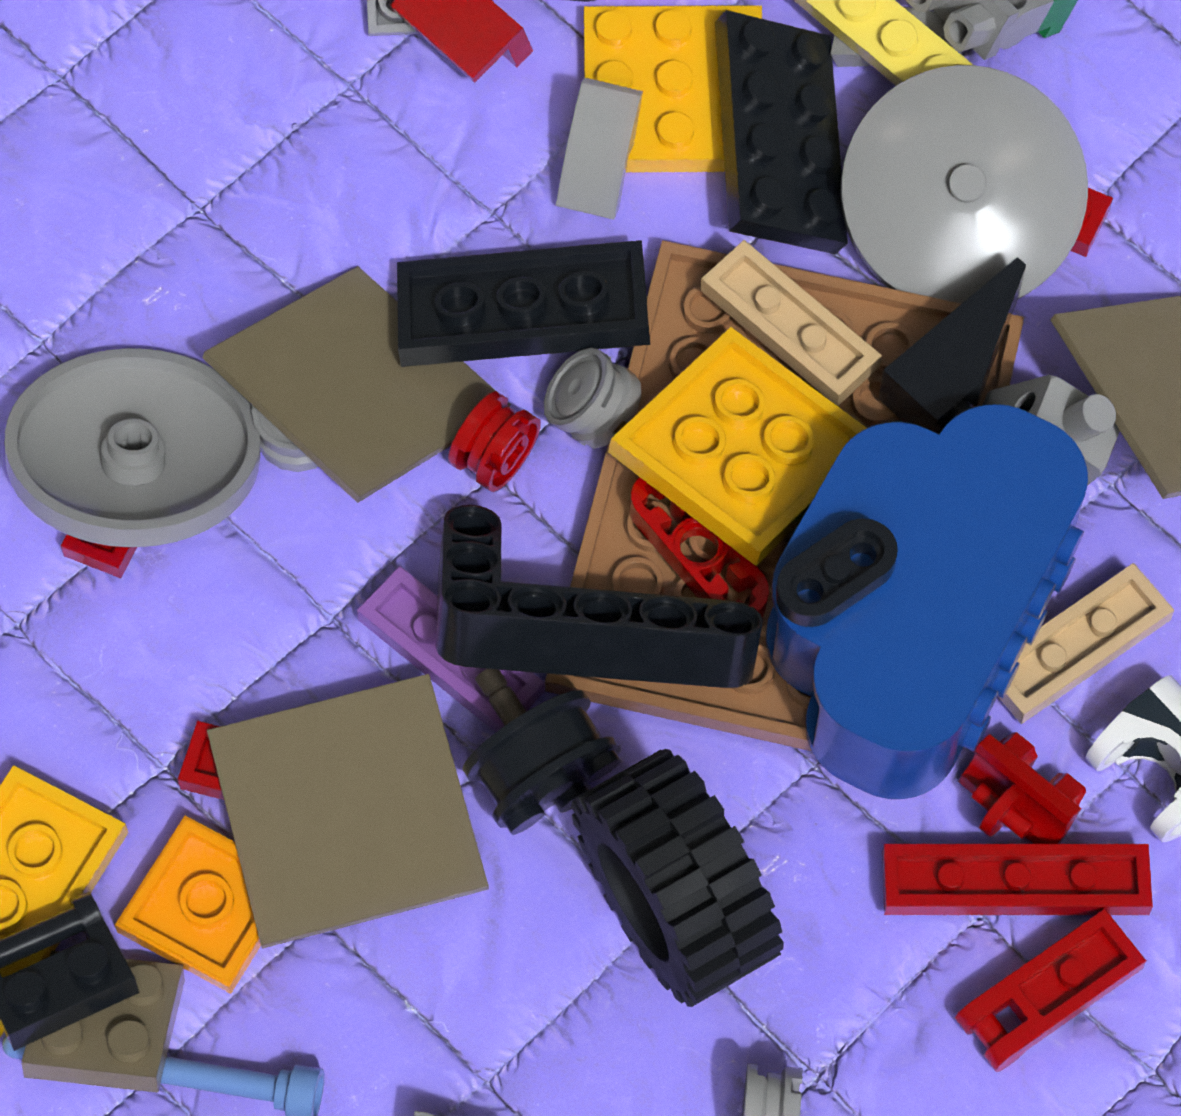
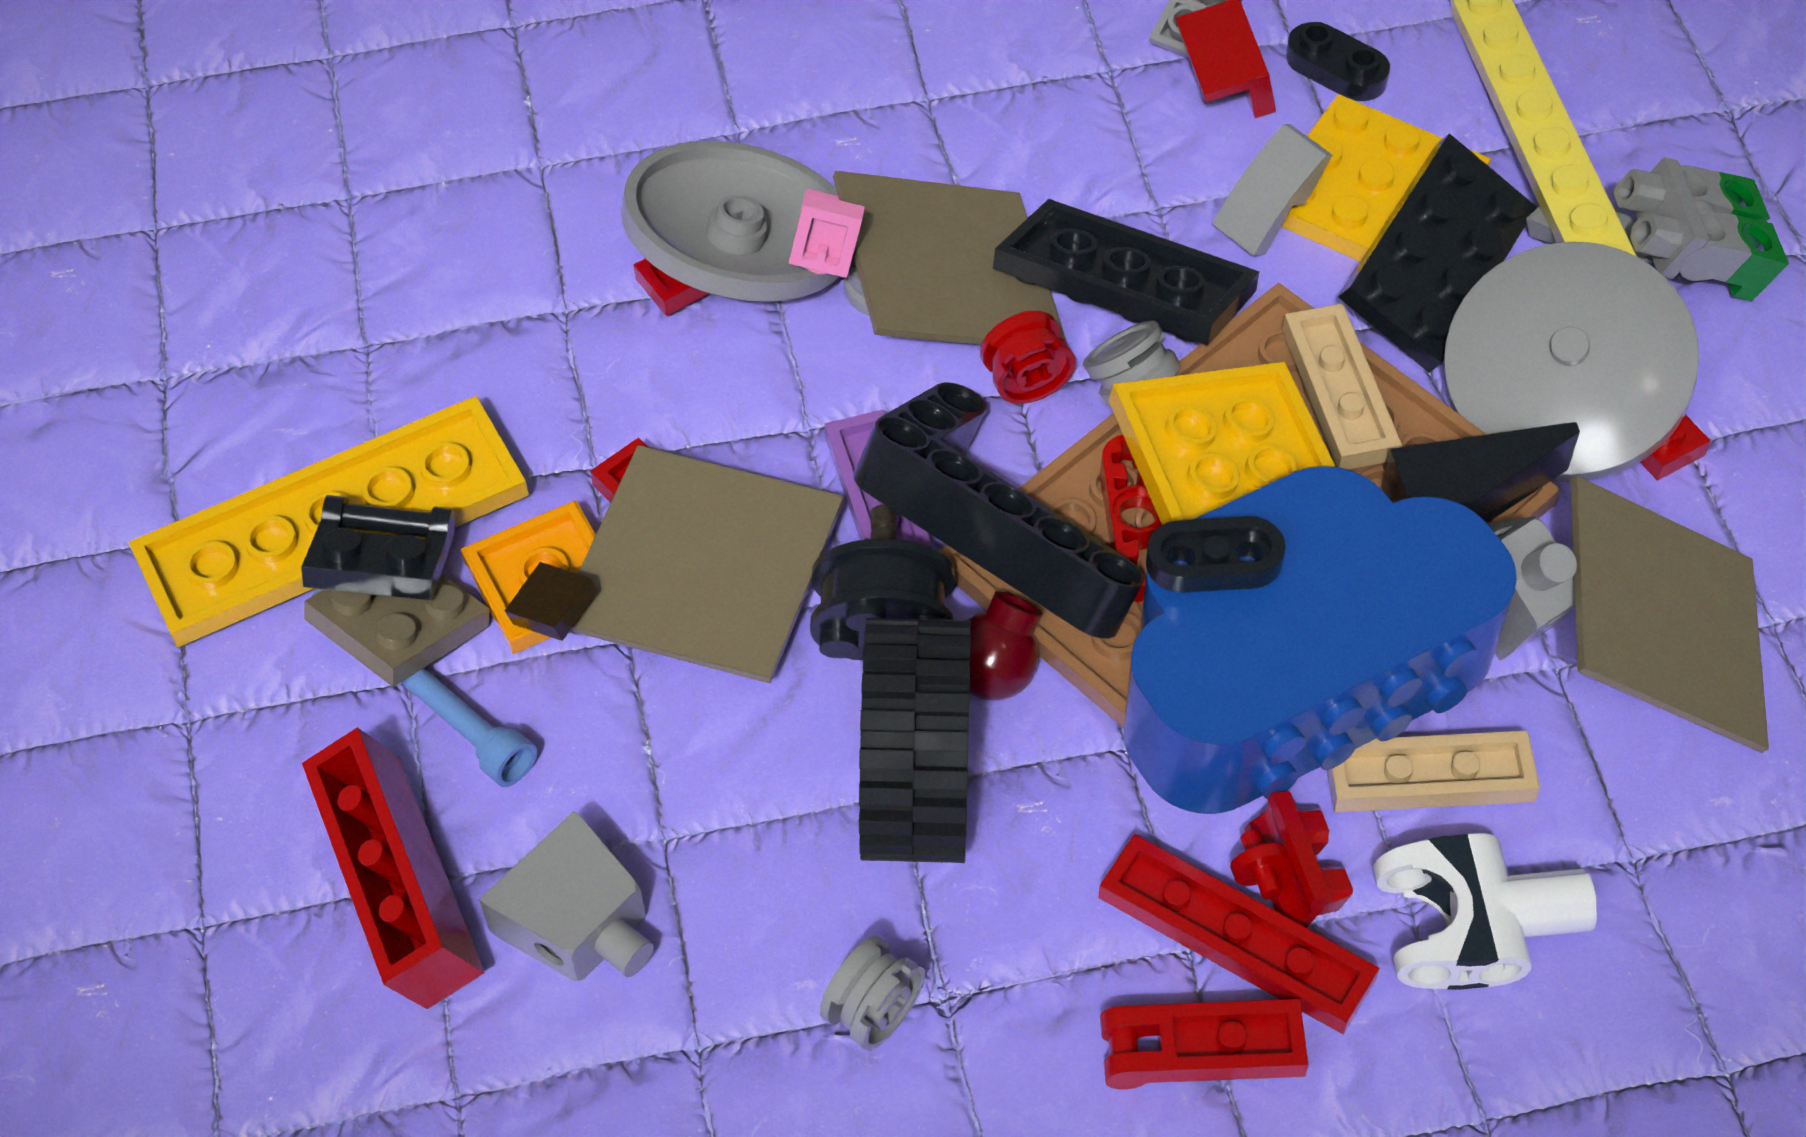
camera: 35 degrees right, 10 degrees down
none -> dark brown tile [505,562,598,641]
none -> bright pink bracket [788,189,865,278]
none -> dark red piece [967,591,1042,701]

